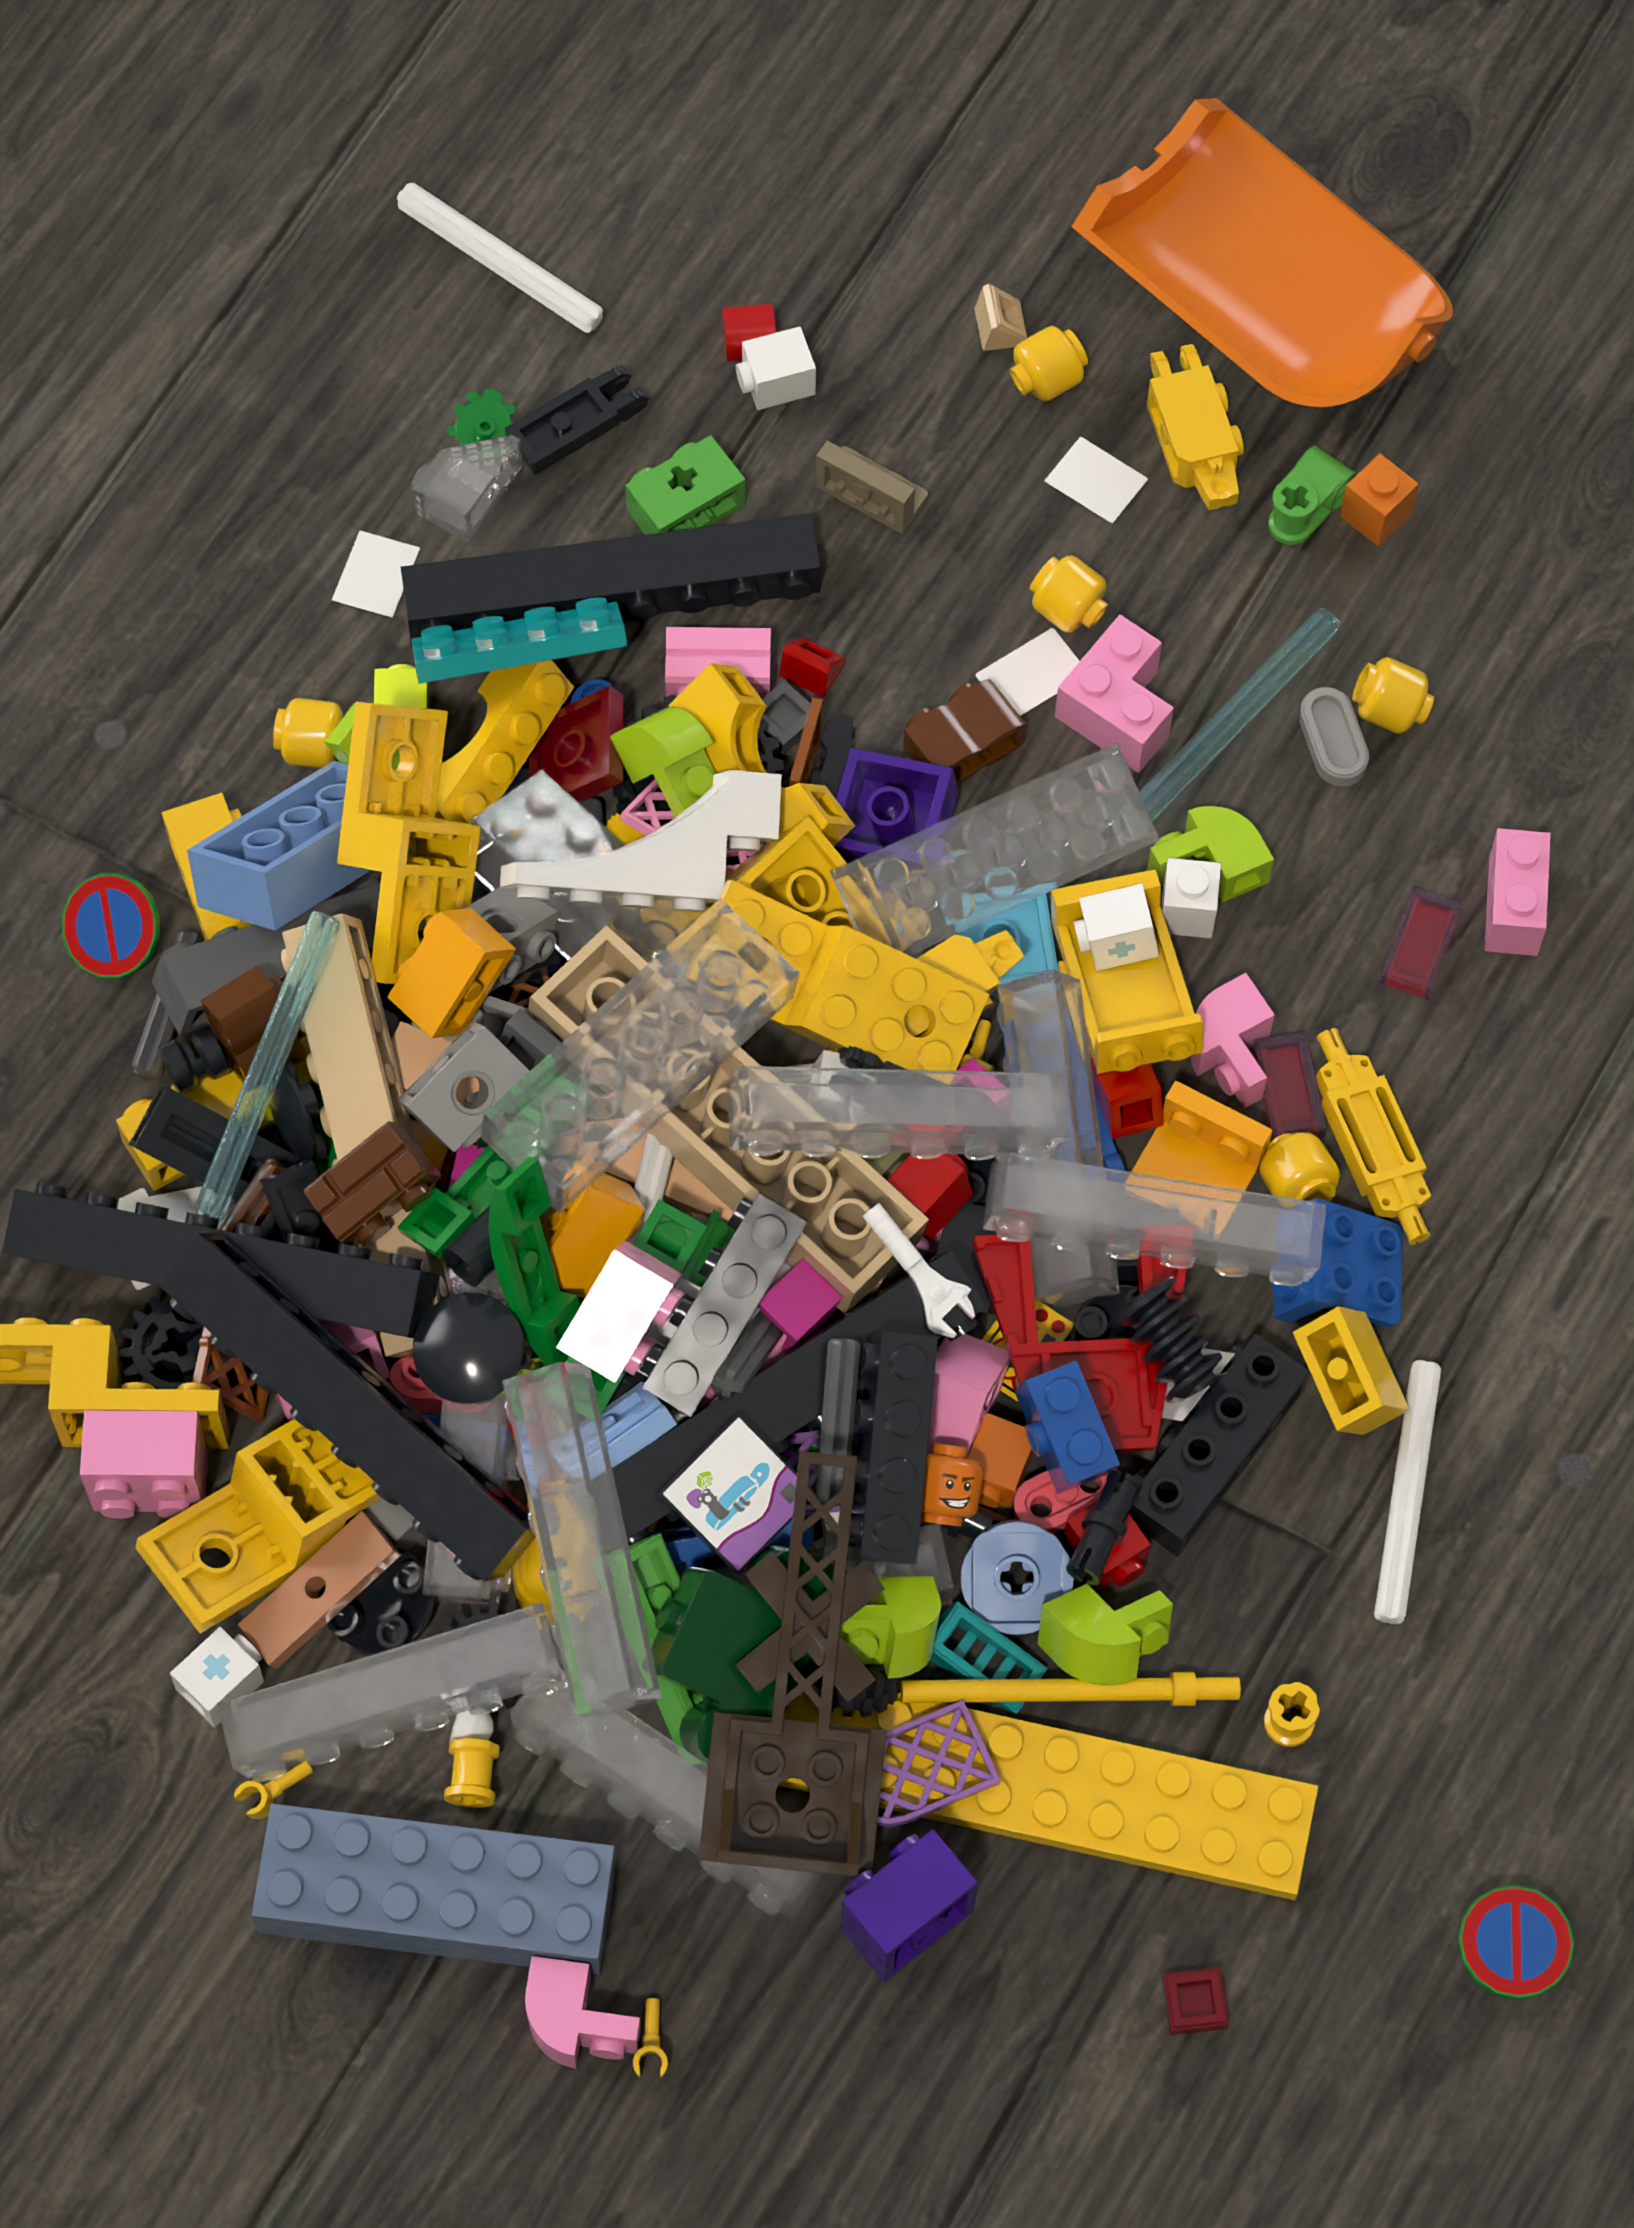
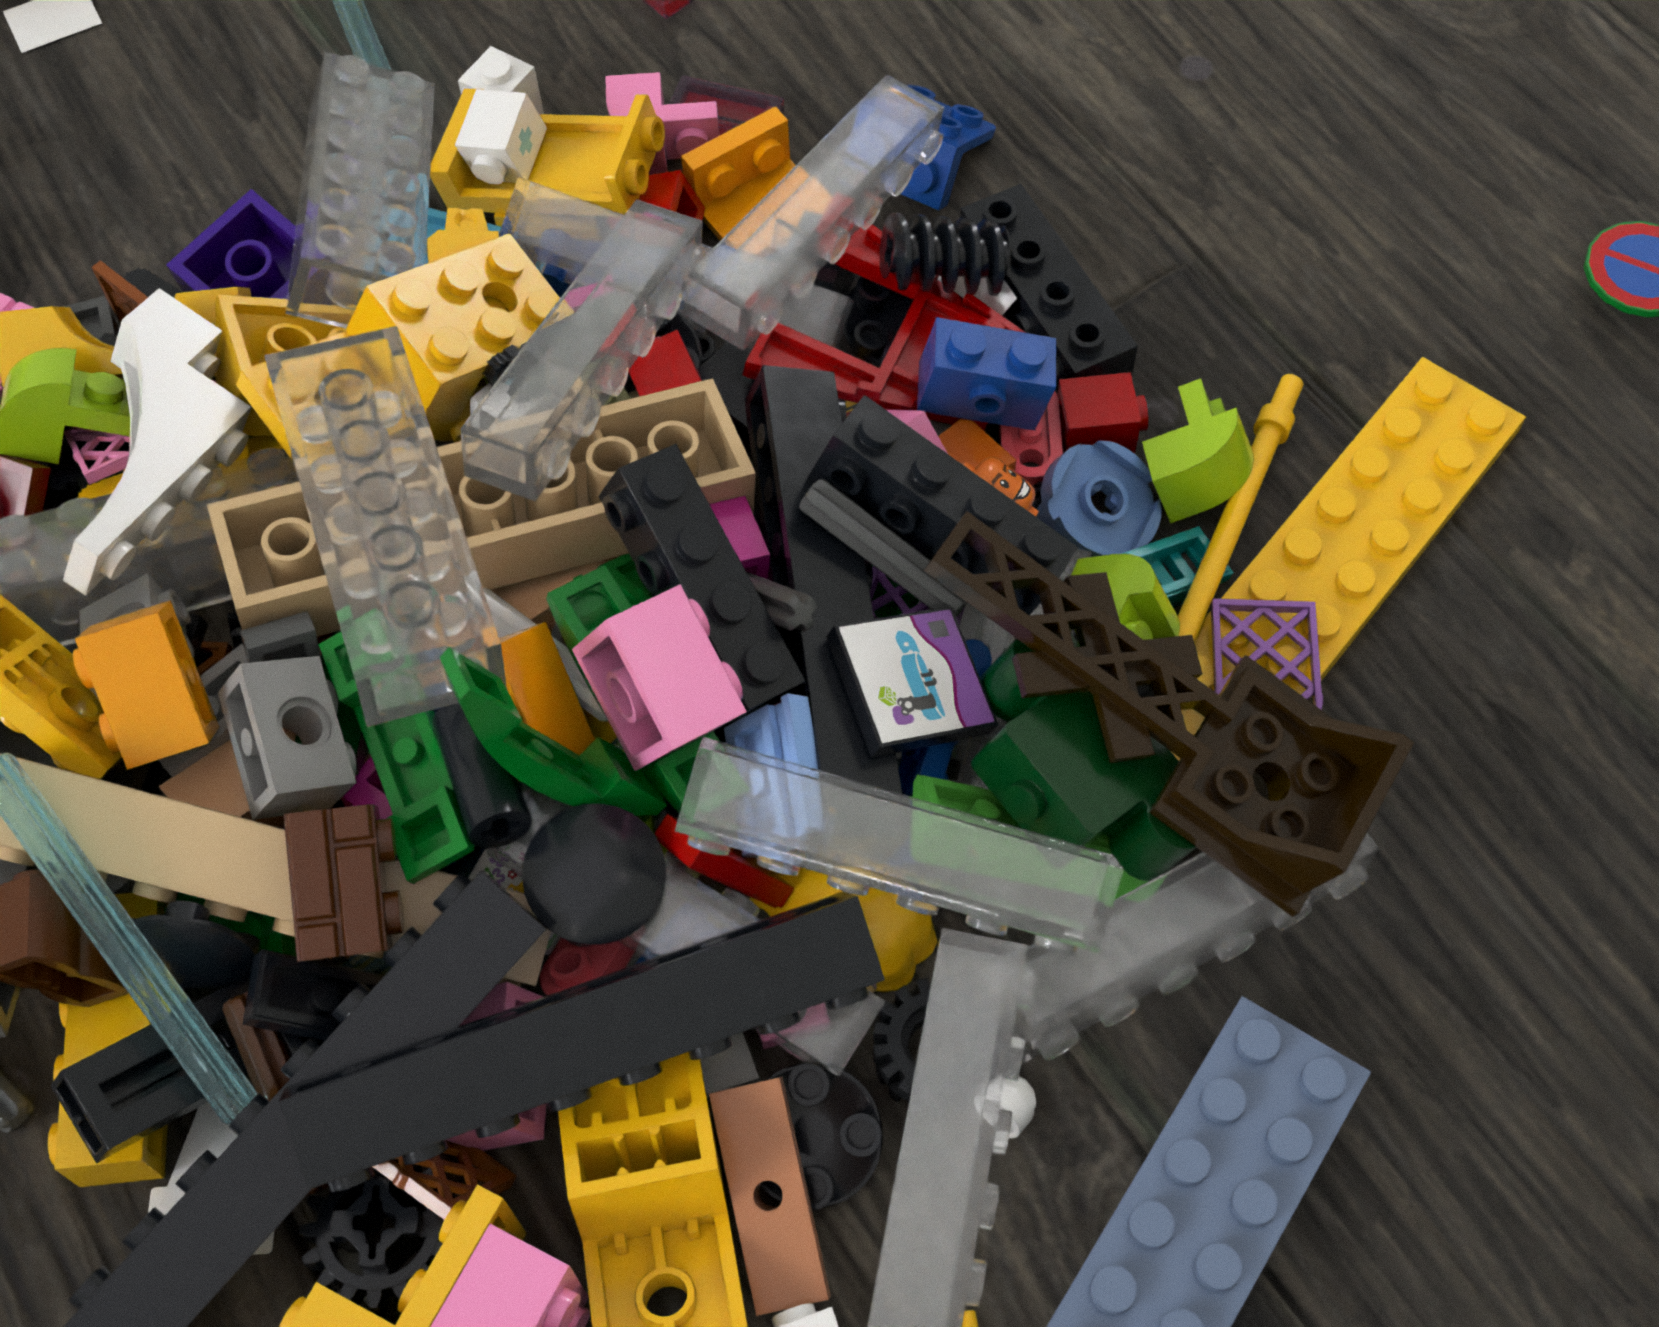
camera: 60 degrees left, 5 degrees down
black wheel [158,1024,230,1095] -> none
yellow bush [444,1738,500,1808] -> none
bright pink brick [525,1956,641,2069] -> none
yellow hand [633,1998,669,2078] -> none
red slope [779,637,847,698] -> none
dark purple brick [841,1829,978,1983] -> none
white piece [862,1203,975,1338] -> none
reddish brown brick [903,679,1026,785] -> none
white sticker [976,628,1080,716] -> none
yellow head [1029,555,1109,633] -> none
bright pink brick [1055,615,1174,773] -> none
black pin [1066,1470,1142,1585] -> none
lime brick [1147,806,1274,903] -> none
dark red tile [1162,1968,1229,2036] -> none
yellow head [1259,1133,1340,1211] -> none
yellow bush [1264,1682,1320,1747] -> none
yellow brick [1293,1306,1410,1435] -> none
yellow piece [1315,1028,1431,1245] -> none
white axle [1374,1360,1441,1624] -> none

